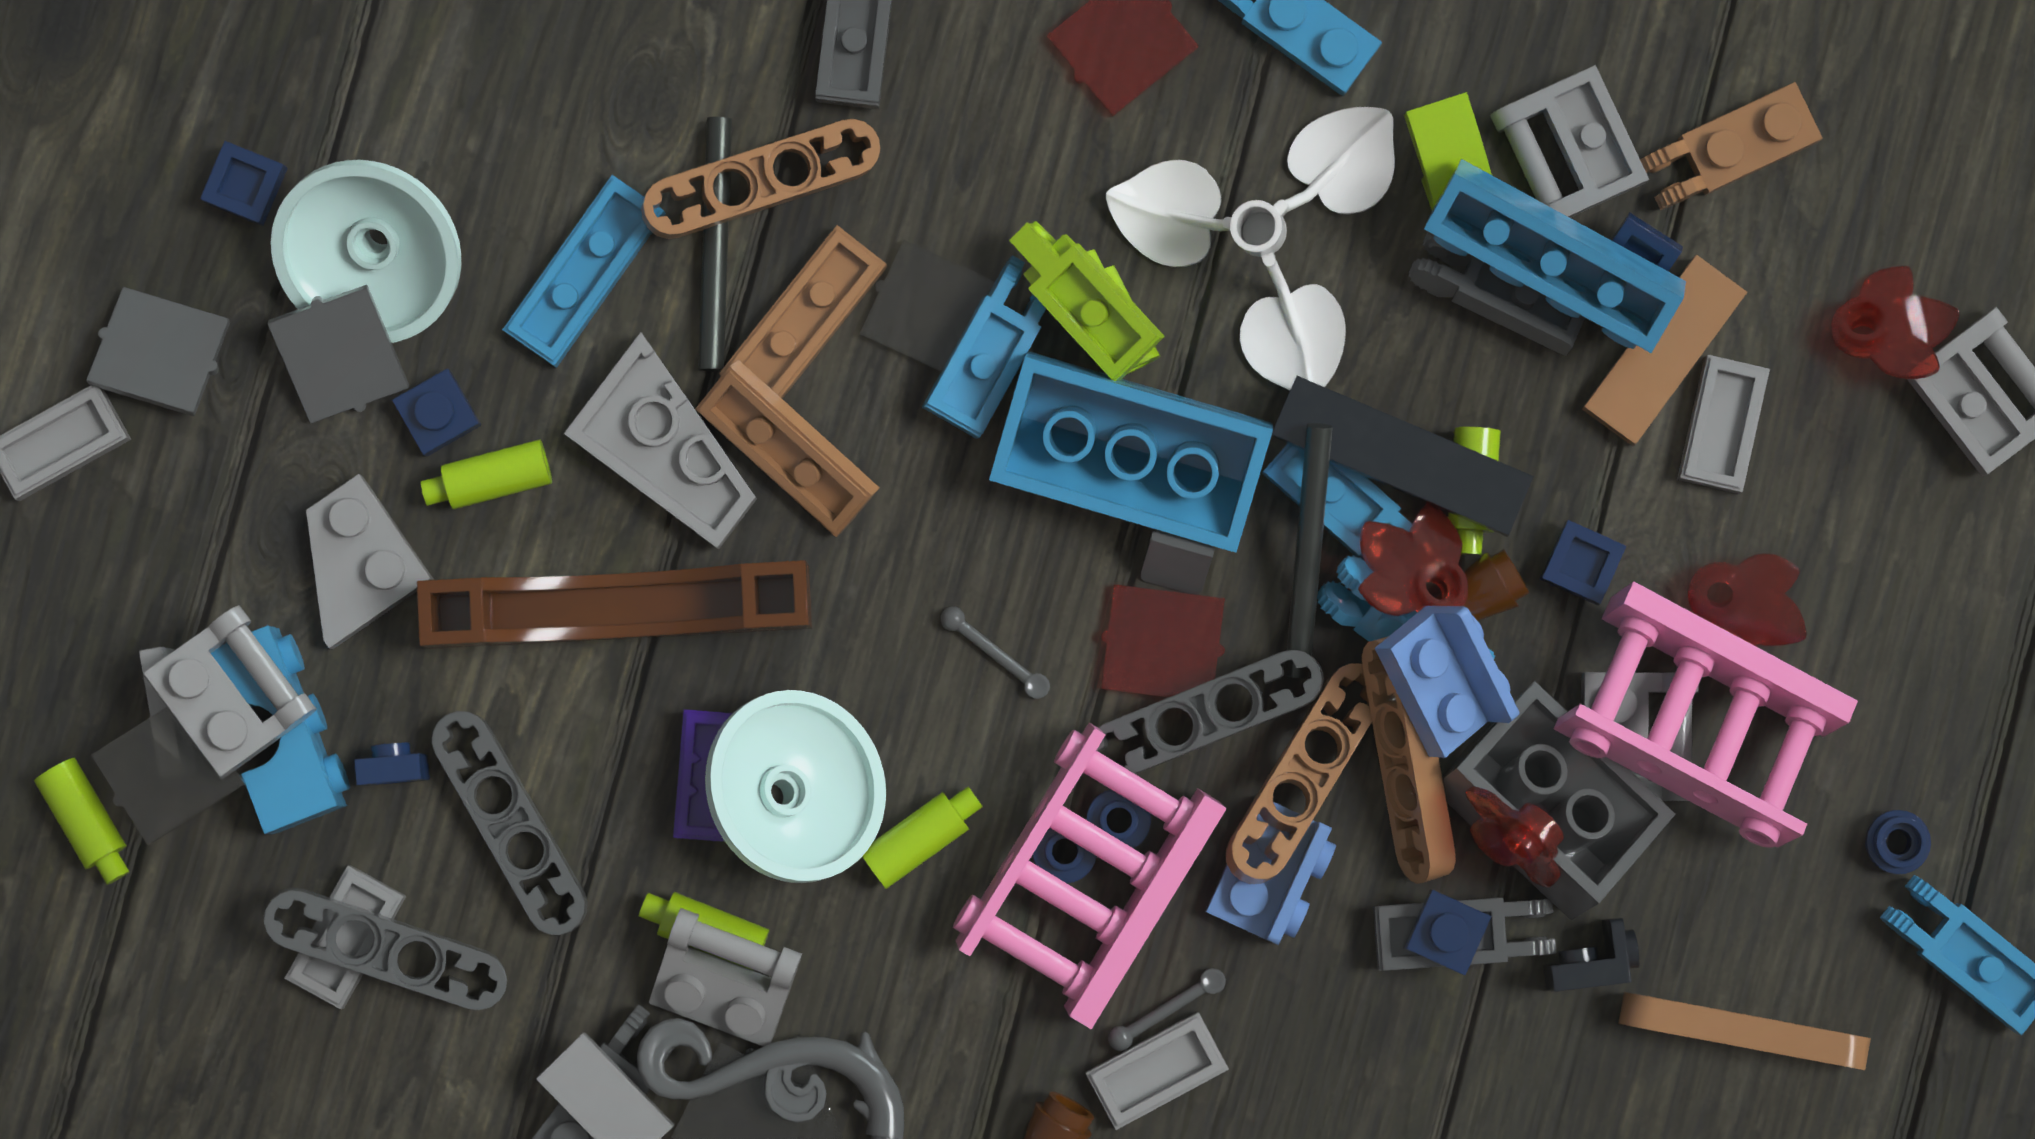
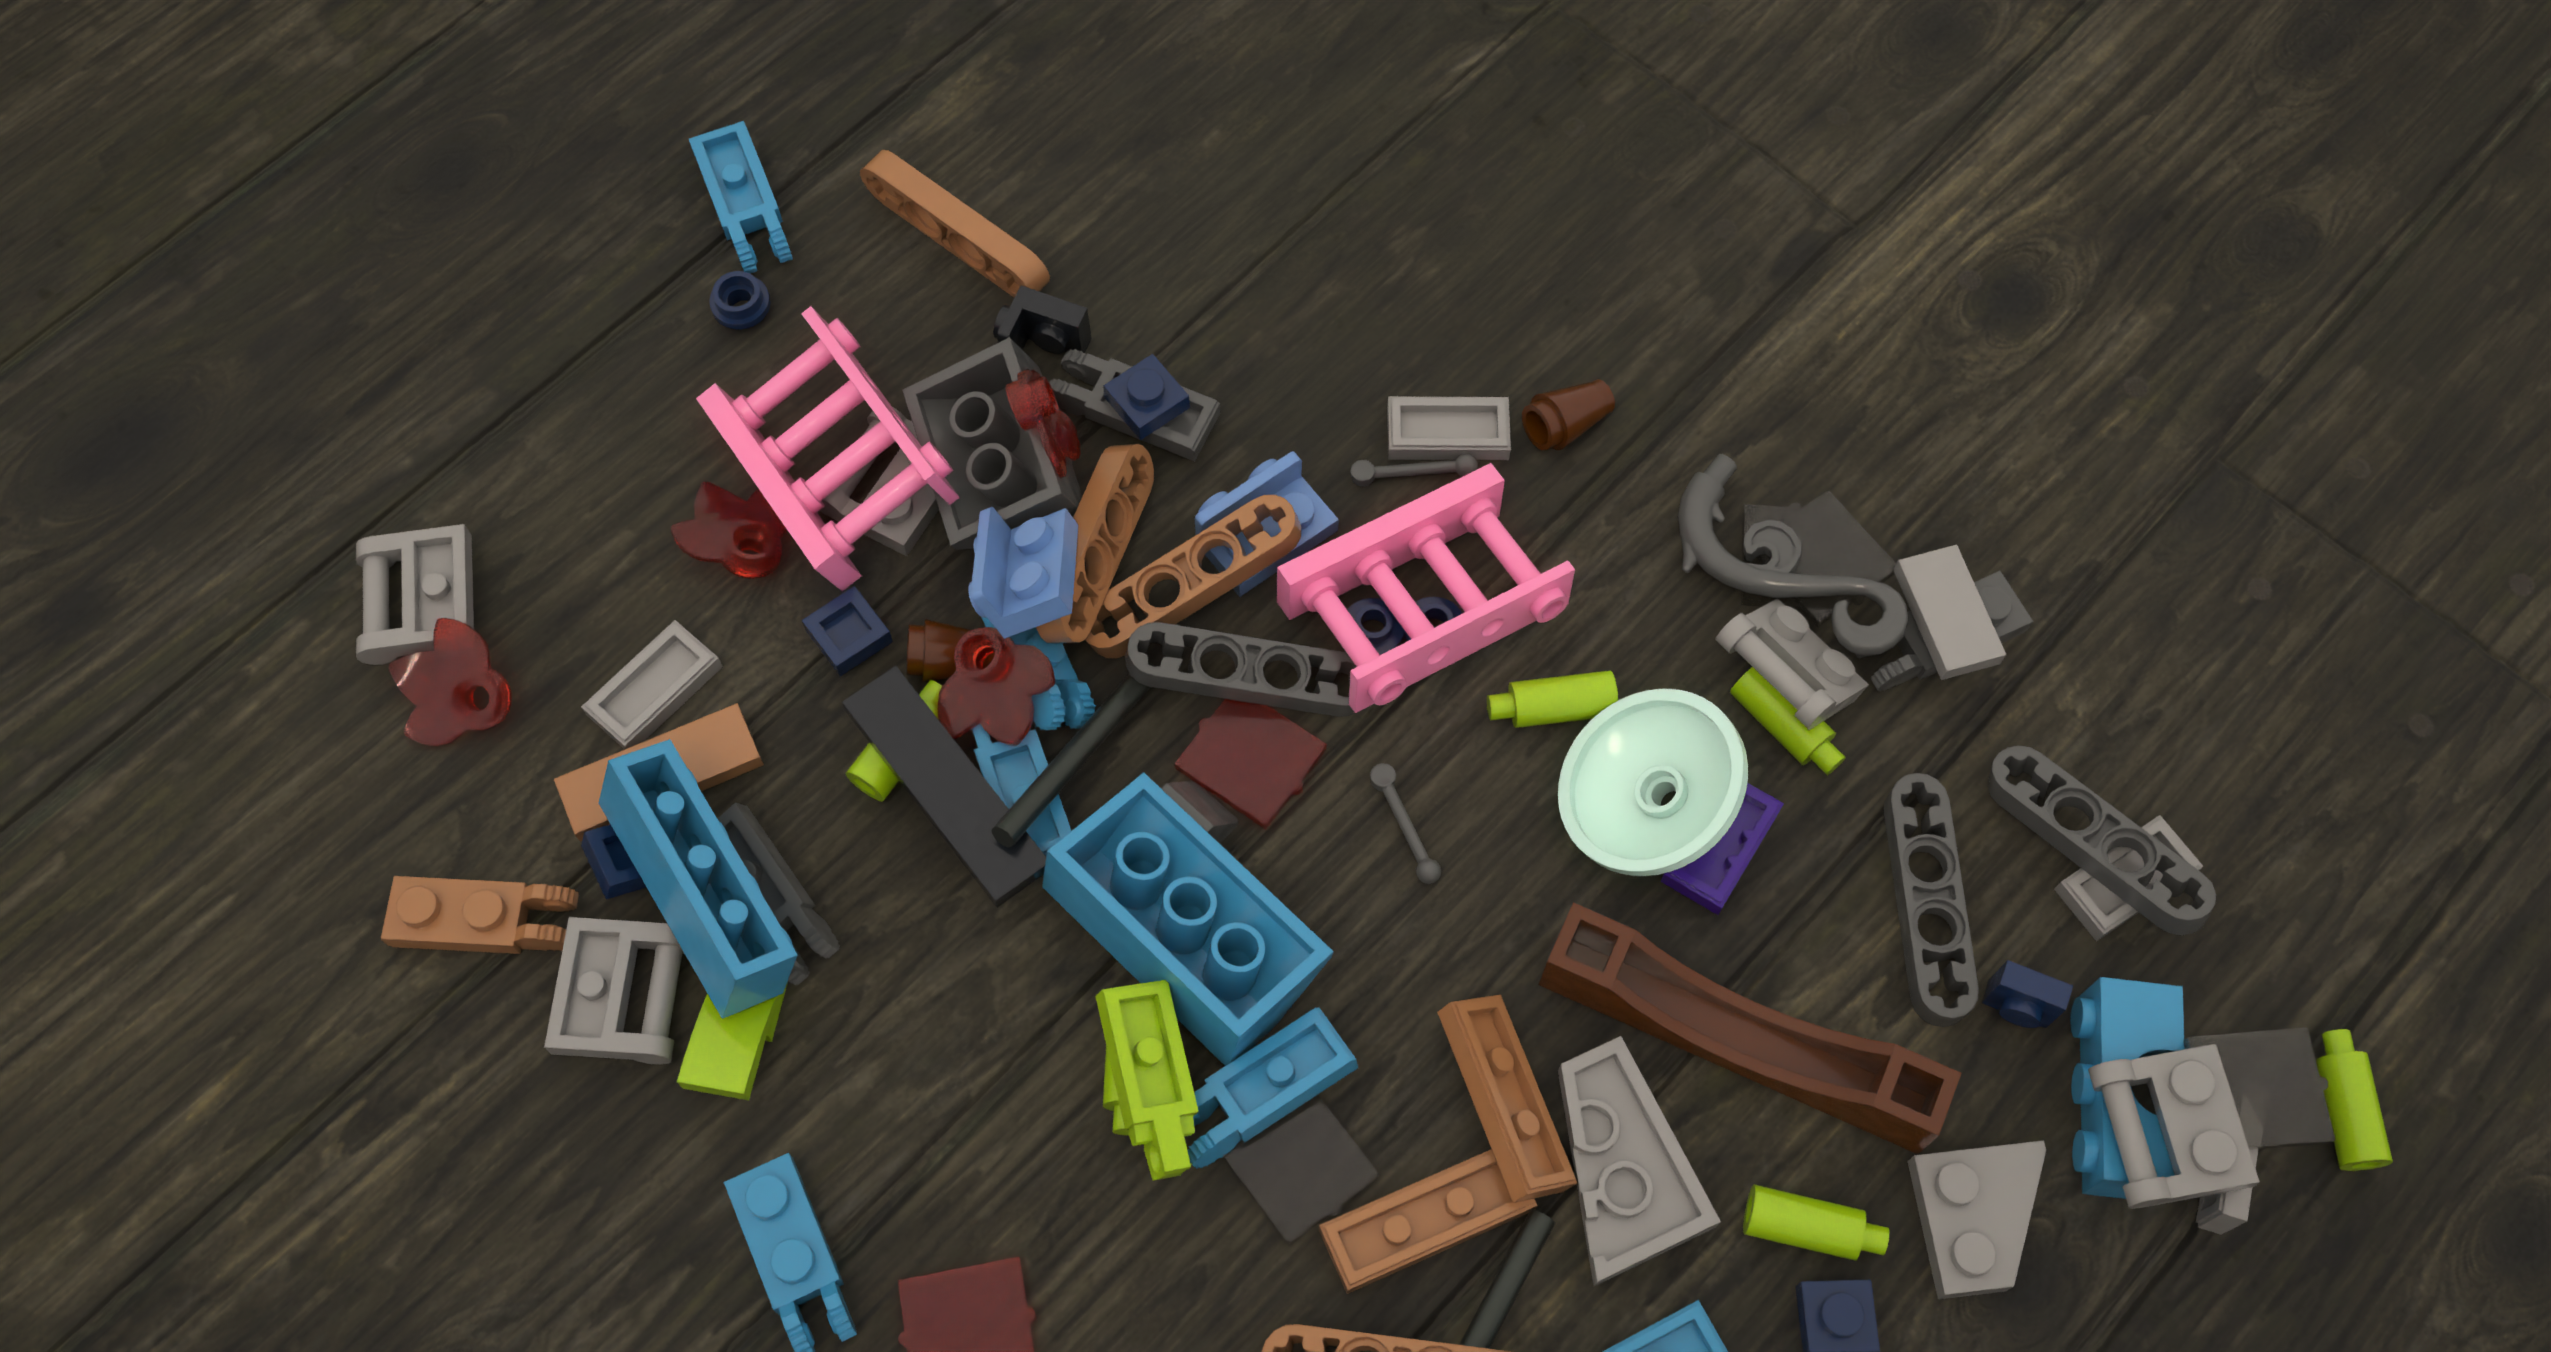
camera: 150 degrees left, 20 degrees down
white plant [1106,107,1395,391] -> none

